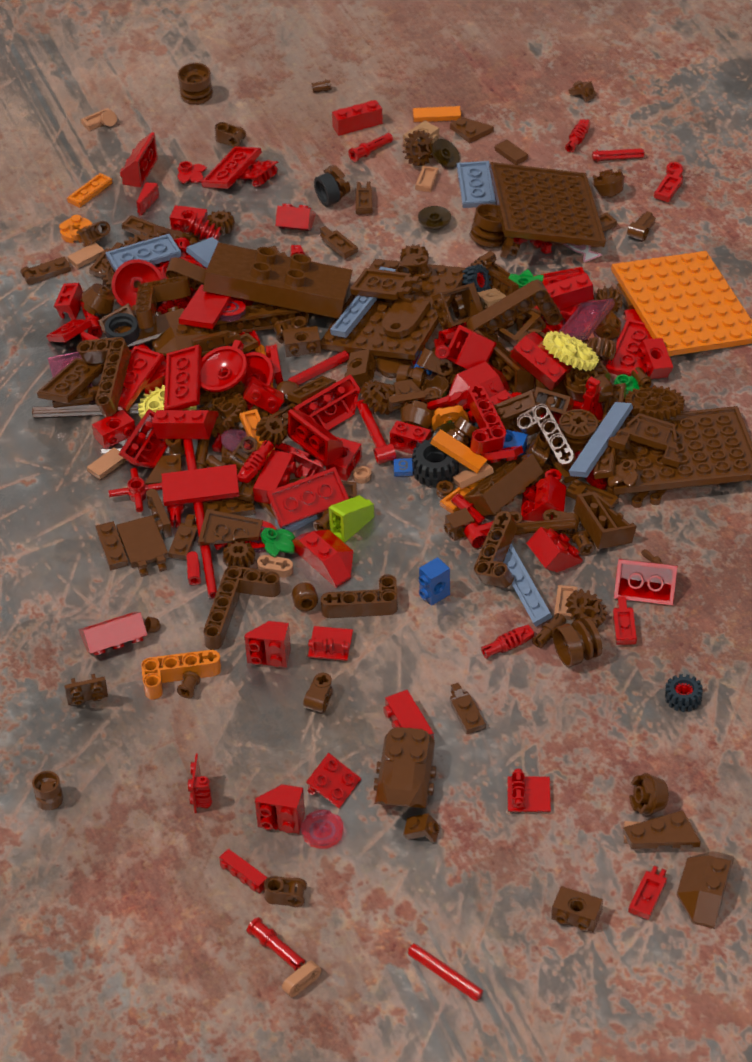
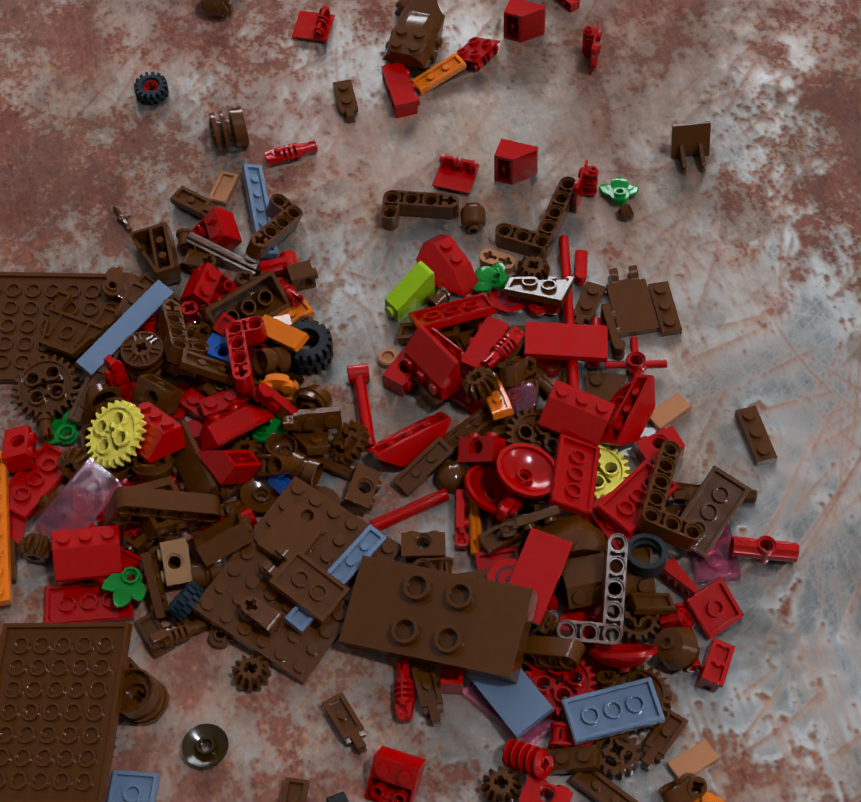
camera: 170 degrees left, 10 degrees up
reddish brown plate [20,257,71,285] -> none
reddish brown wheel [32,771,63,811] -> none
slope [78,612,147,656] -> none
orange beam [141,650,222,700] -> none
reddish brown bush [177,671,201,699] -> none
clear pink tile [301,810,344,849] -> none
reddish brown piece [303,672,333,713] -> none
red brick [390,420,431,454] -> none
blue tile [394,458,413,477] -> none
blue brick [418,557,450,606] -> none
red axle [434,337,450,359] -> none
reddish brown pin [532,613,566,648] -> none
reddish brown gear [565,589,608,628] -> none
red hinge [613,597,637,645] -> none
slope [614,558,678,605] -> none
none -> reddish brown hinge [170,186,216,218]
none -> orange tile [411,53,467,96]
none -> red hinge [572,160,599,214]
none -> green plate [600,177,639,205]
none -> red pin [660,609,691,629]
none -> red piece [729,535,799,563]
none -> reddish brown plate [735,406,777,466]

